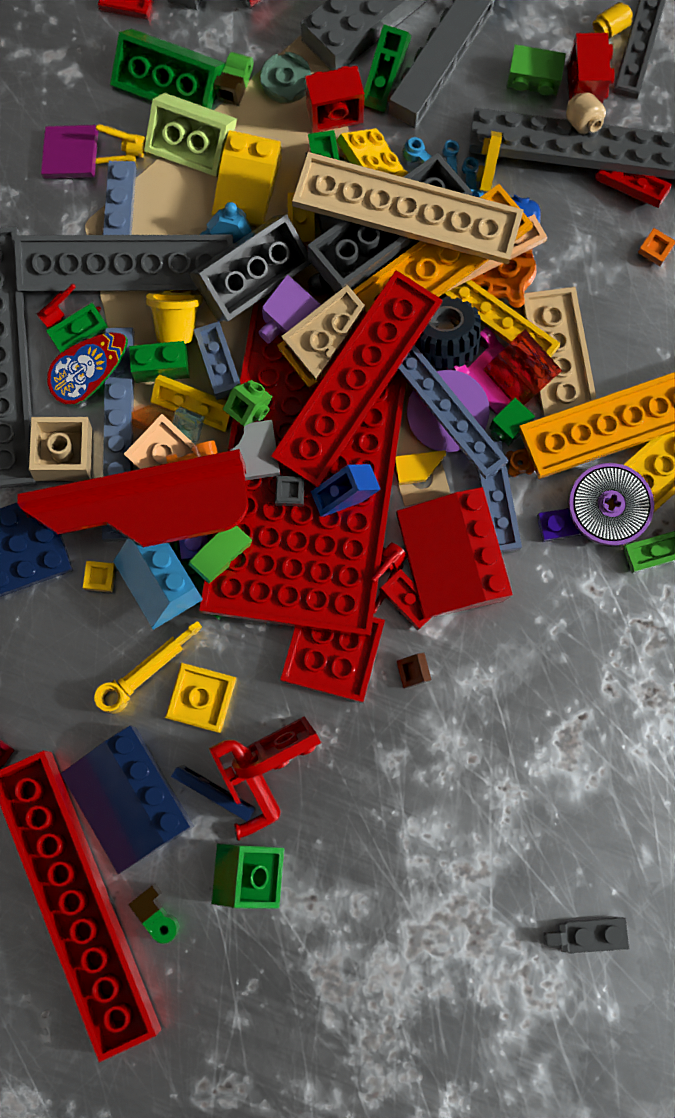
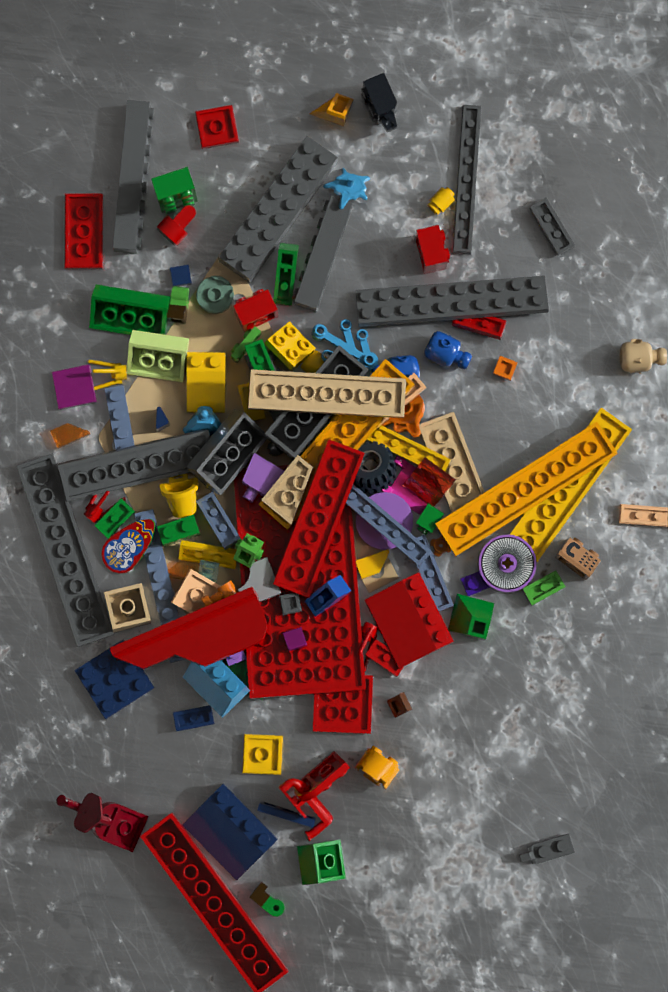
camera: 15 degrees left, 5 degrees up
yellow plate [83,561,116,593] -> none
yellow piece [94,621,202,714] -> none
bright green slope [188,526,252,583] -> none
yellow plate [476,131,502,191] -> none
bright green brick [506,45,566,96] -> none
tan head [566,92,606,134] -> none
none -> clear orange tile [50,423,91,449]
none -> dark blue slope [156,407,170,432]
none -> dark blue tile [170,264,192,287]
none -> dark blue plate [173,705,215,732]
none -> bright green plate [231,327,261,363]
none -> magenta slope [283,627,307,651]
none -> light orange brick [354,746,399,790]
none -> blue piece [424,331,472,369]
none -> green slope [448,594,494,641]

